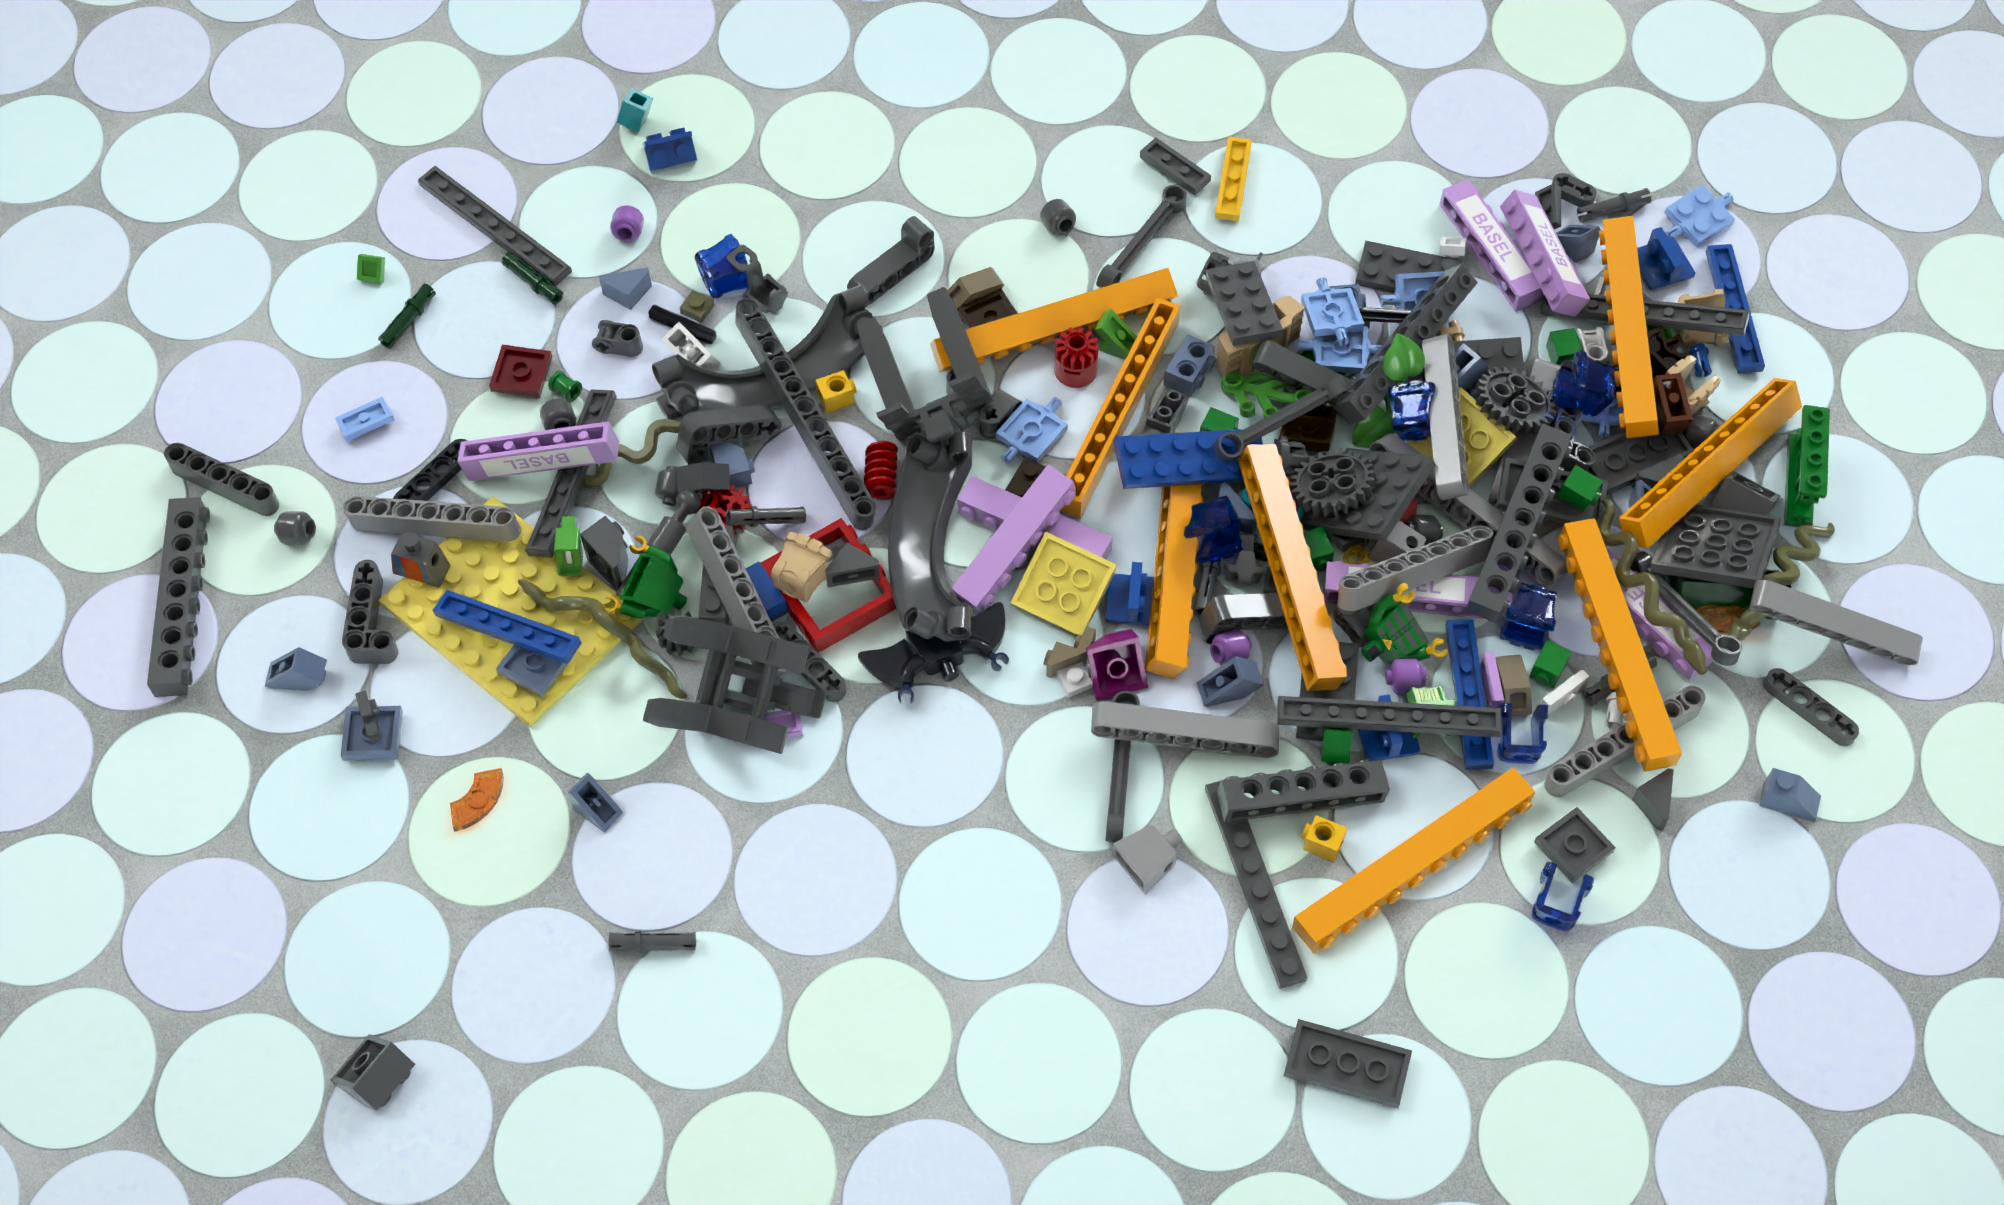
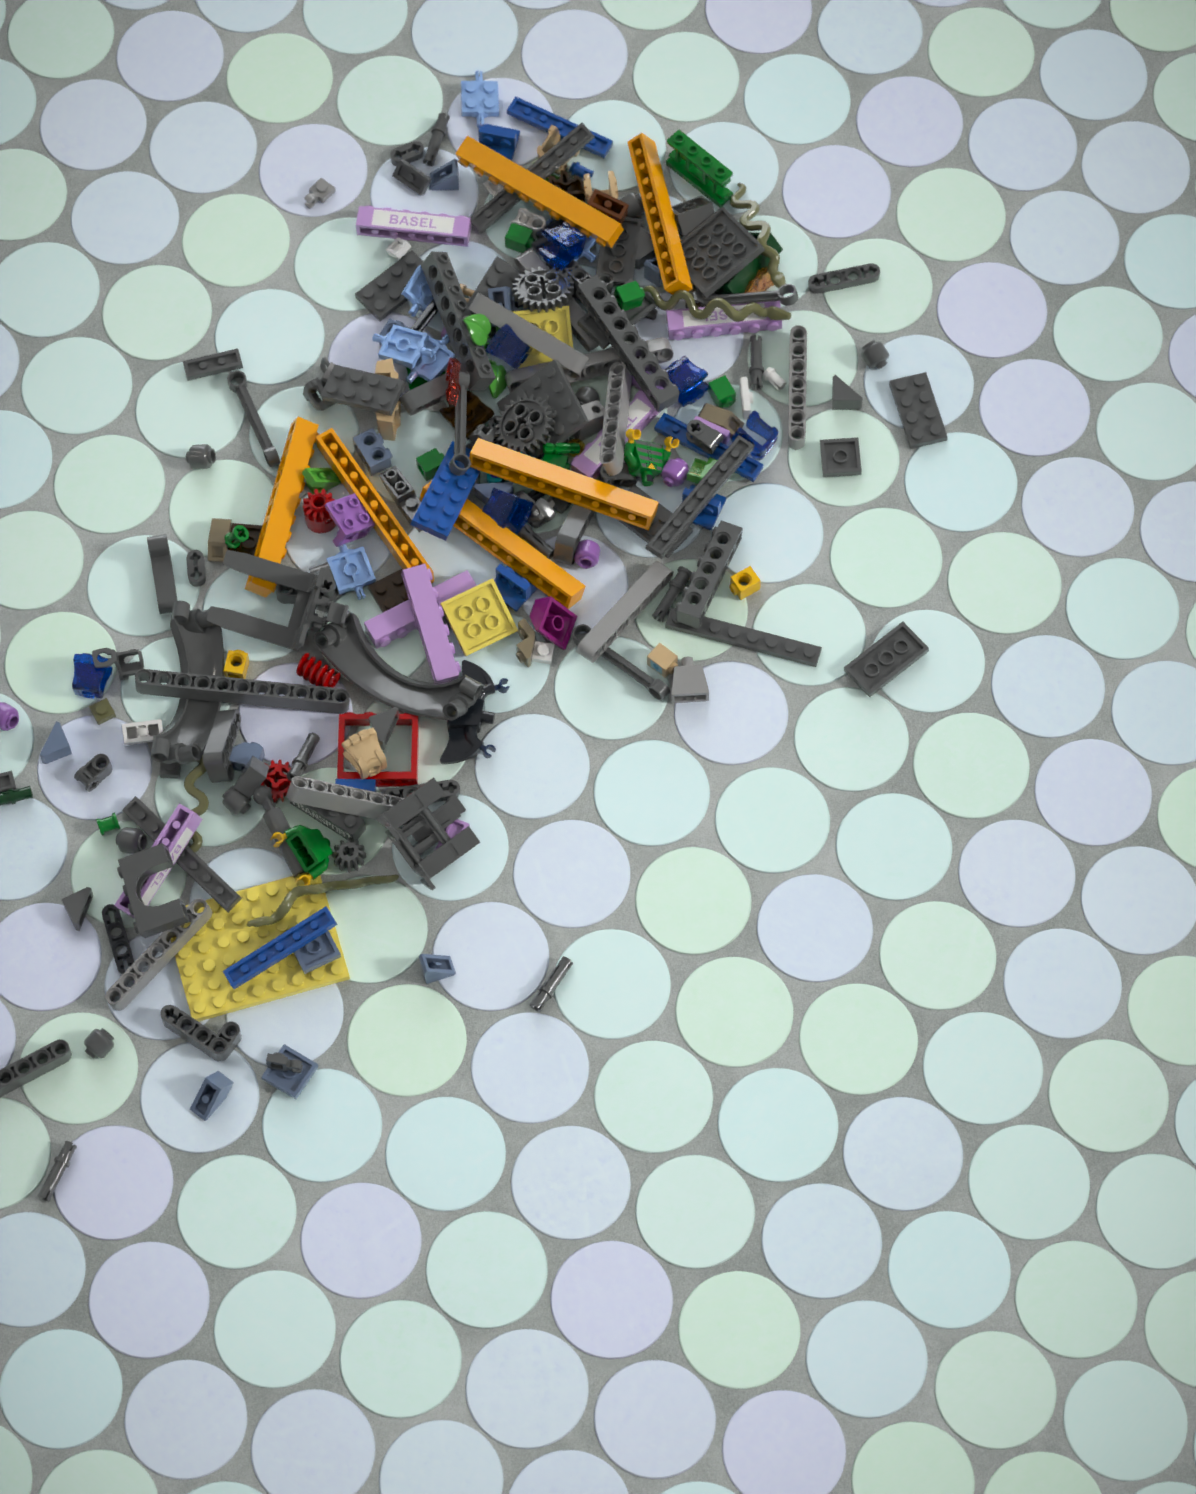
camera: 55 degrees left, 5 degrees up
dark grey brick [147,497,210,697] -> none
dark grey slope [330,1034,415,1111] -> none
light blue plate [335,397,394,442] -> none
dark grey torso [391,533,451,588] -> none
clear orange tile [450,768,504,832] -> none
dark red plate [489,344,553,398] -> none
bright green piece [554,516,583,576] -> none
dark grey slope [580,516,629,591] -> none
black axle [648,305,717,344] -> none
sand blue slope [1196,656,1264,707] -> none
yellow plate [1215,137,1252,222] -> none
bright green plant [1221,372,1313,418] -> none
light orange brick [1292,767,1535,953] -> none
green brick [1320,727,1353,765] -> none
lavender brick [1500,189,1590,317] -> none
clear blue piece [1531,862,1594,931] -> none
light orange brick [1558,518,1682,772] -> none
light grey beam [1750,580,1923,665] -> none
sand blue slope [1759,768,1821,822] -> none
none -> dark grey pin [37,1141,77,1202]
none -> dark grey slope [62,887,94,931]
none -> dark grey arch [117,843,190,938]
none -> dark grey beam [186,550,206,587]
none -> green bush [224,525,249,548]
none -> light grey plate [304,177,336,209]
none -> medium lavender bracket [325,494,375,547]
none -> clear red tile [445,357,461,405]
none -> green axle [543,443,580,454]
none -> tan brick [647,643,678,678]
none -> dark grey pin [652,566,692,622]
none -> dark grey piece [686,420,724,454]
none -> dark grey head [861,340,889,369]
none -> dark grey plate [889,372,948,449]

